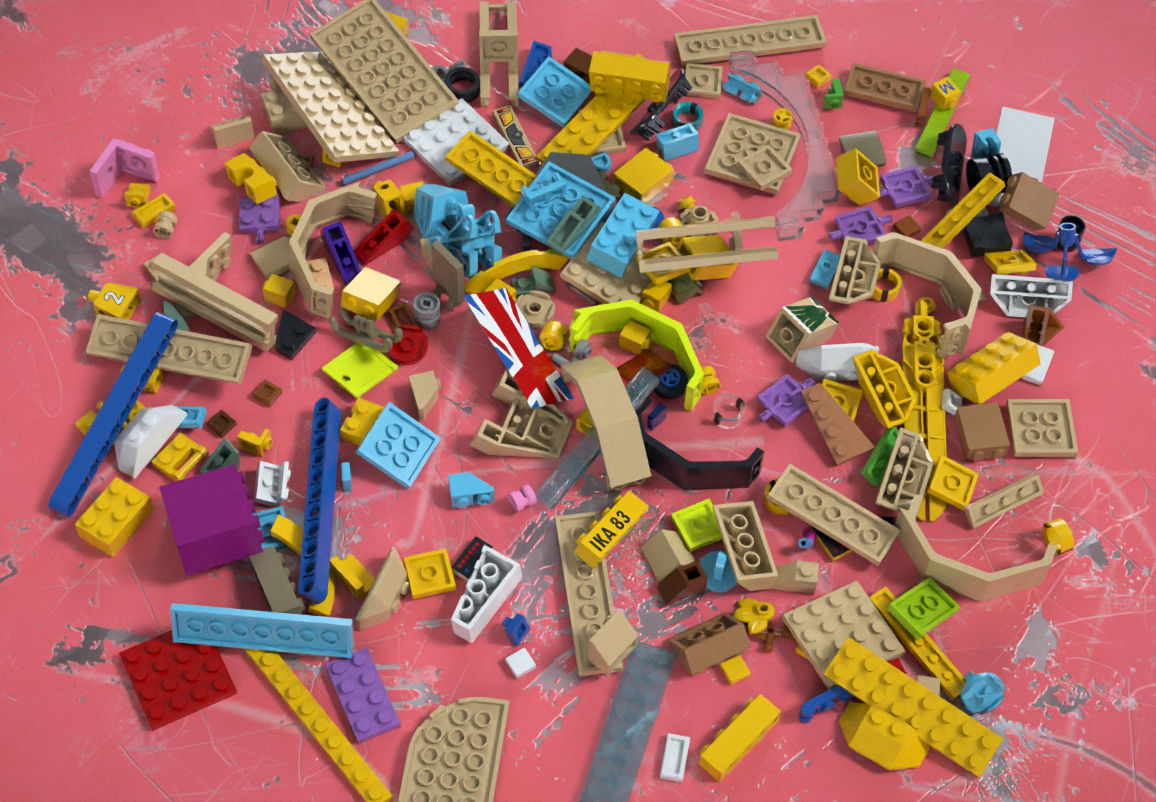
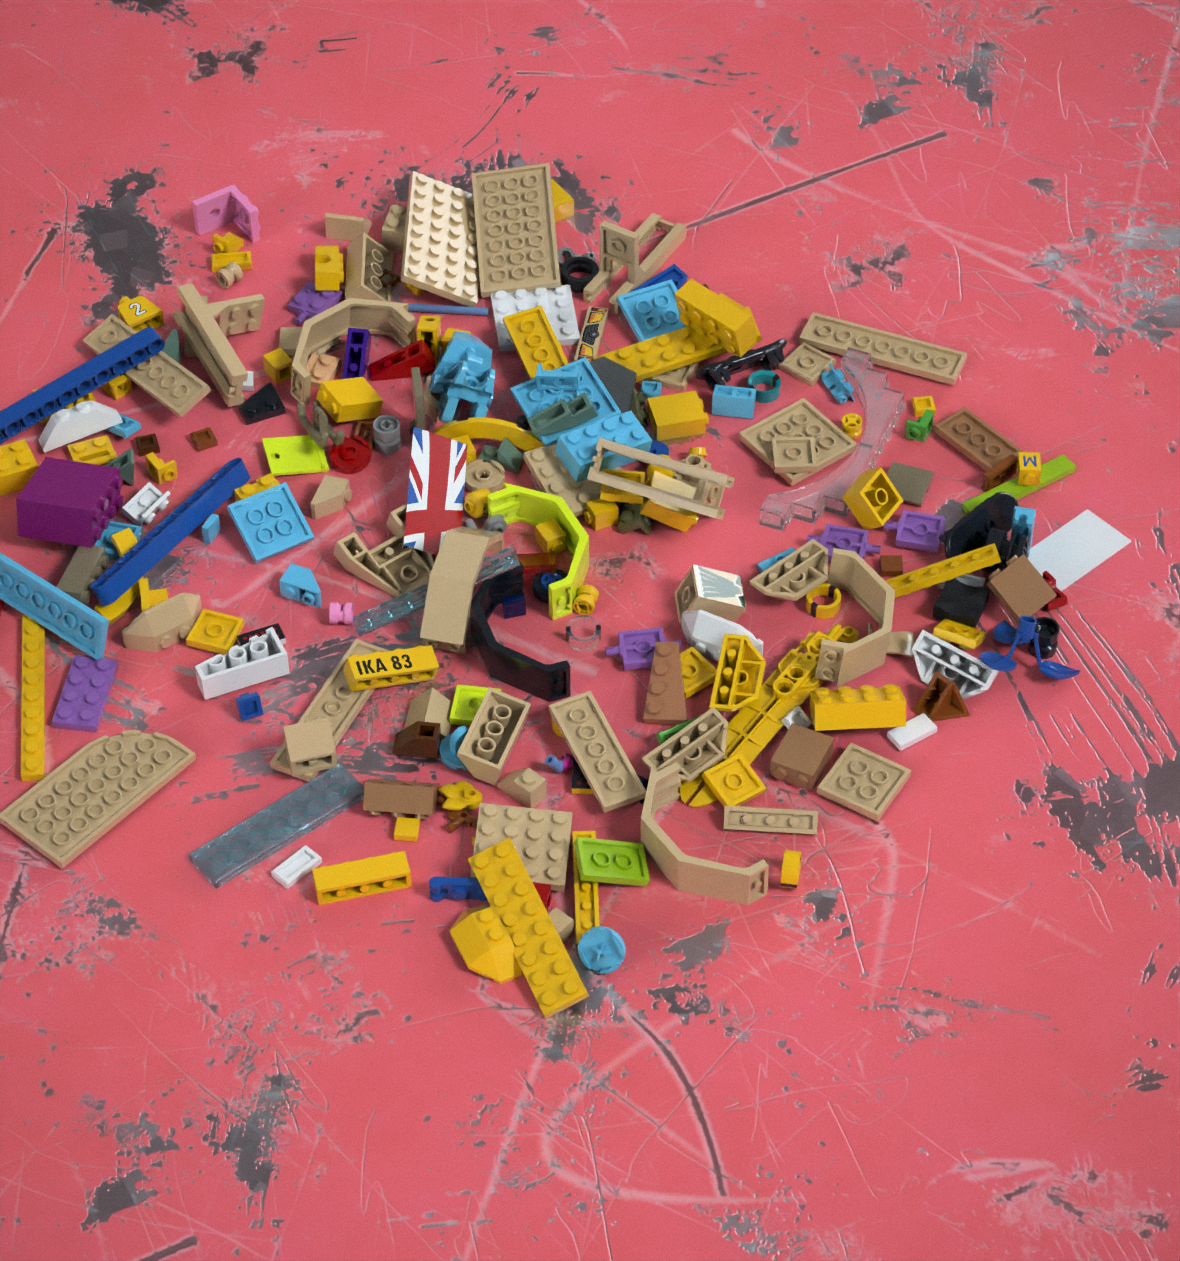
camera: 35 degrees right, 10 degrees down
white tile [505,648,536,679] -> none

